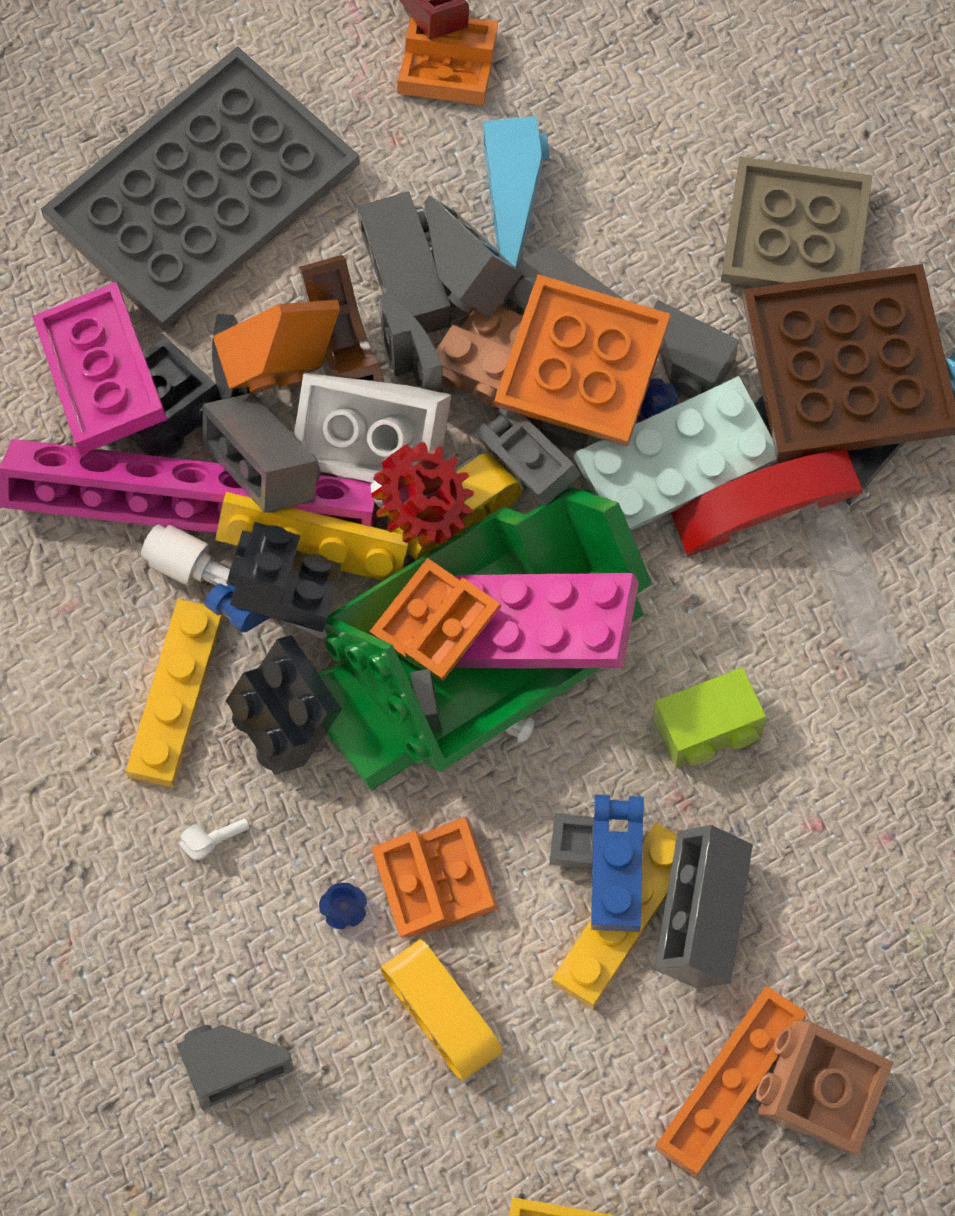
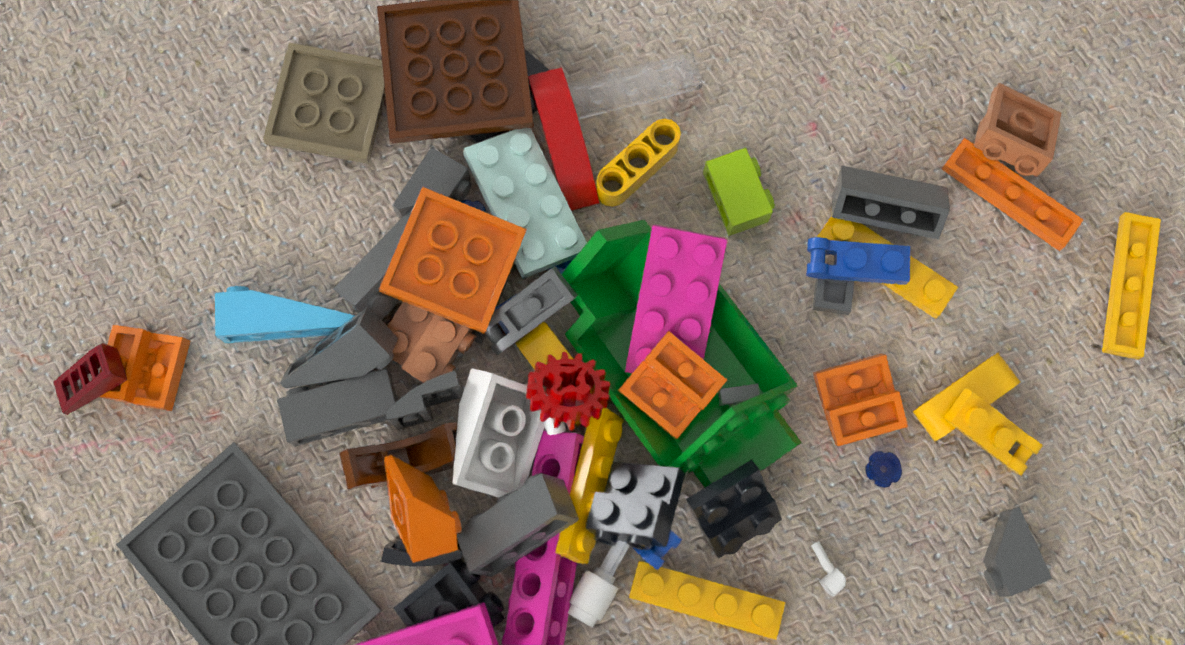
camera: 90 degrees left, 10 degrees up
none -> yellow beam [596,118,681,207]
none -> yellow plate [943,388,1043,476]

